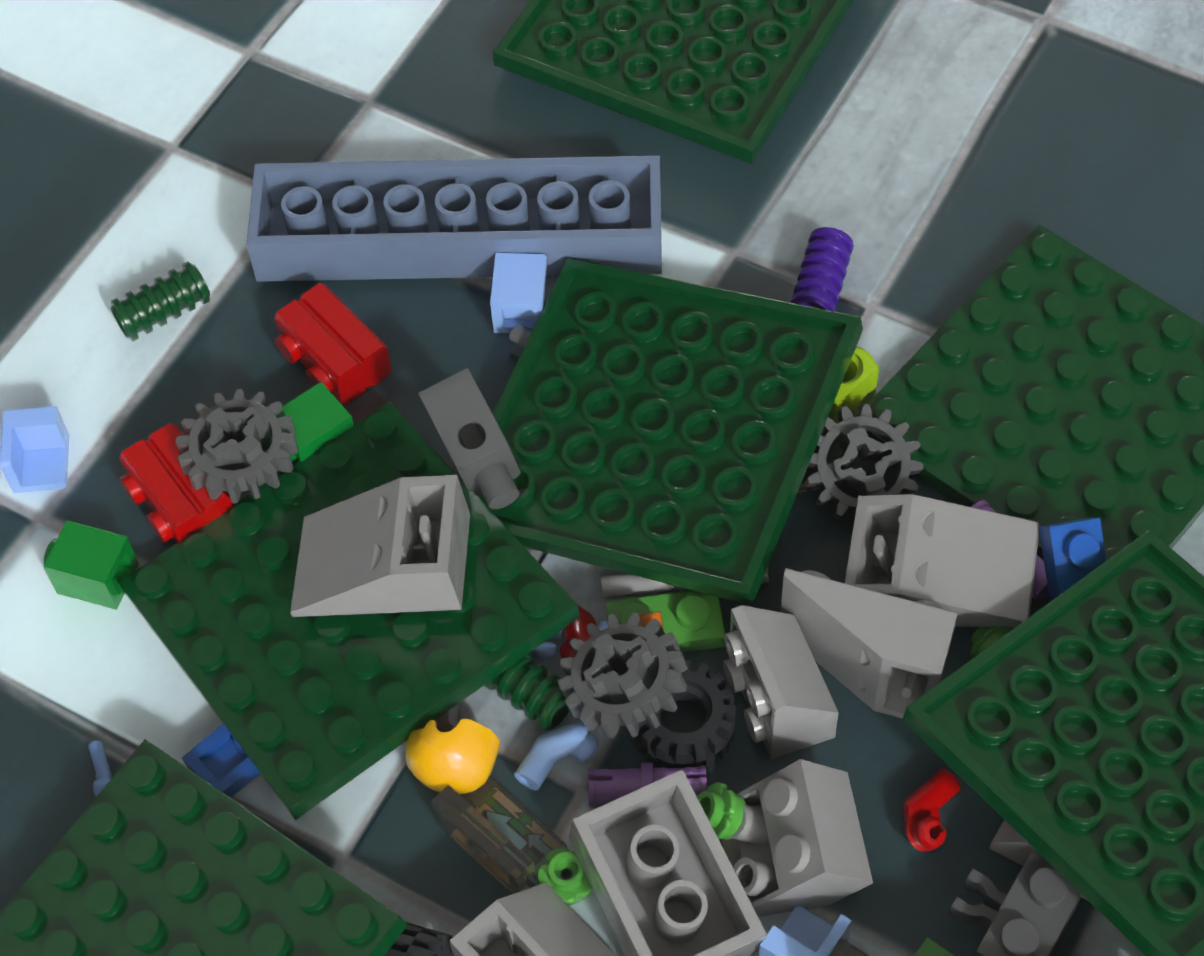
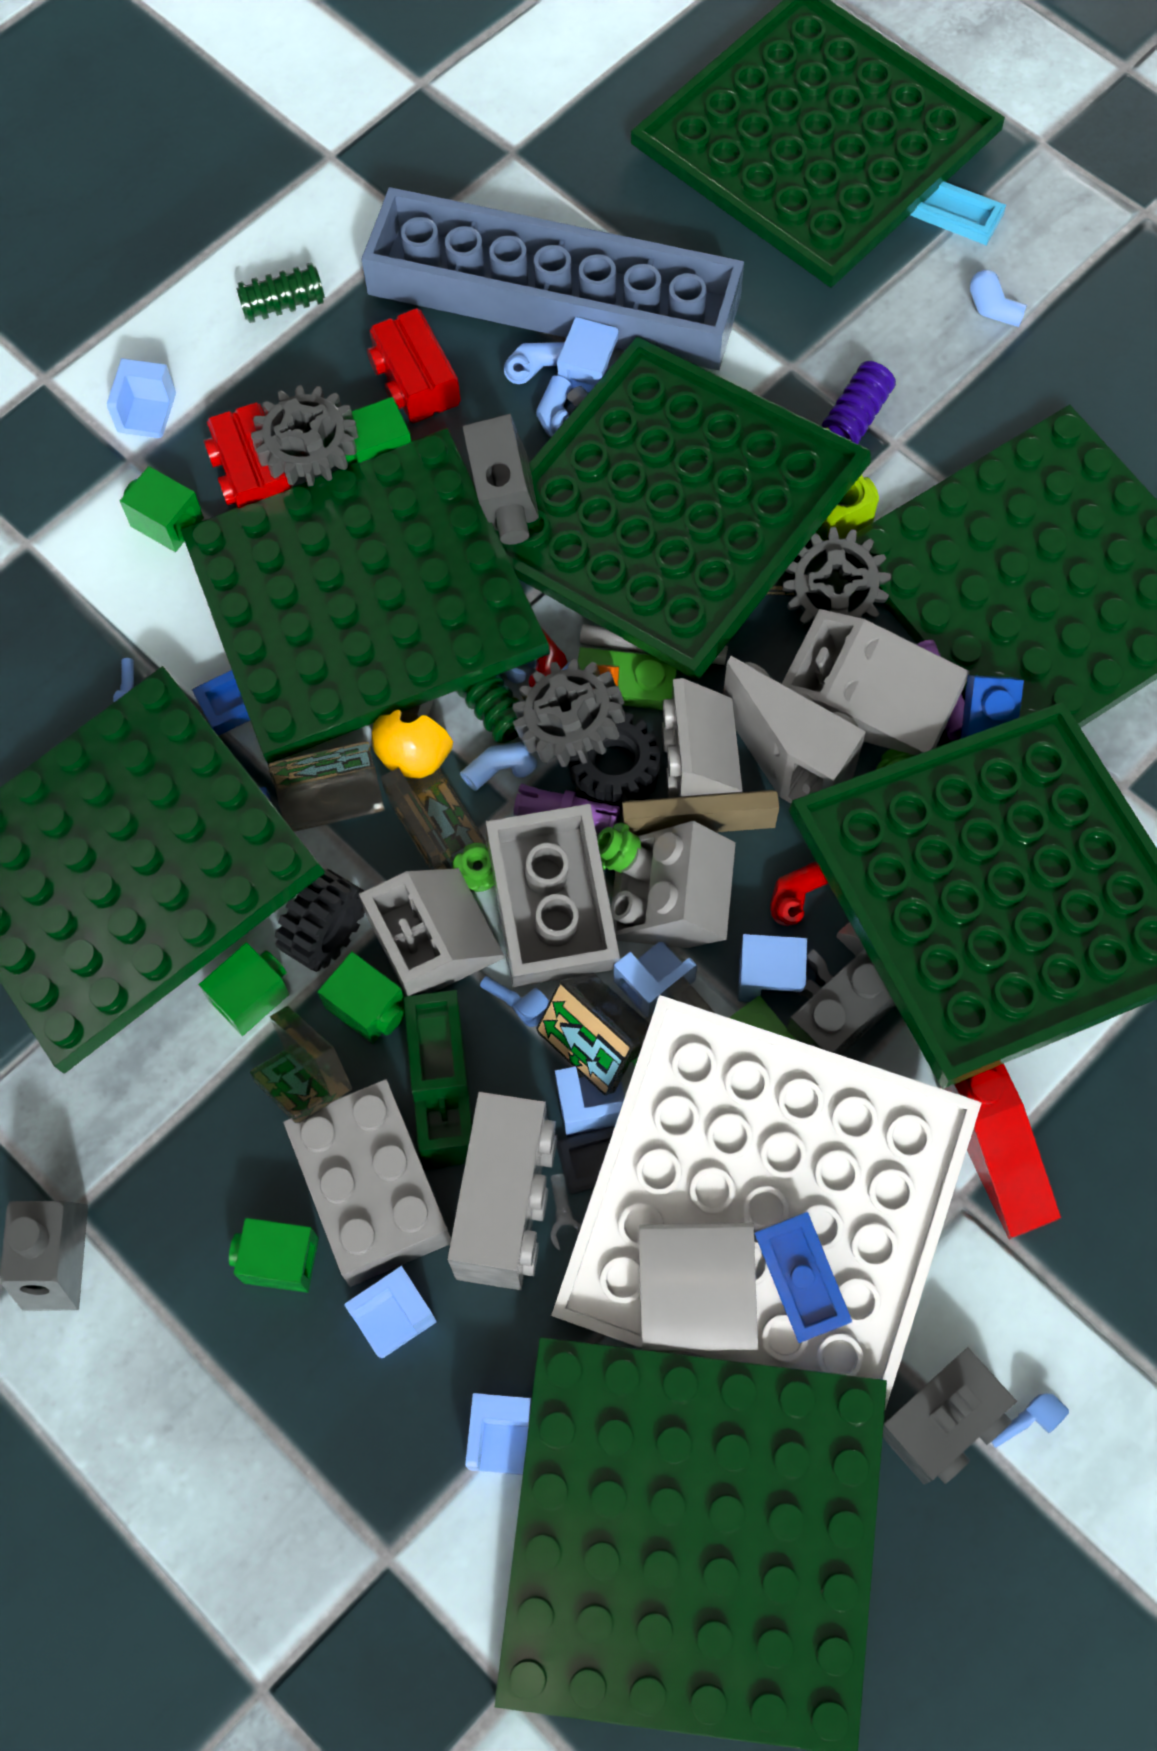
camera: 15 degrees right, 10 degrees up
light grey slope [290,475,470,617] -> none
none -> clear smoke panel [268,741,385,832]
none -> light blue arm [504,342,565,384]
none -> light blue arm [536,376,572,438]
none -> dark tan tile [622,790,779,836]
none -> light blue panel [738,934,807,1002]
none -> medium azure tile [910,181,1006,246]
none -> light blue arm [970,270,1027,327]

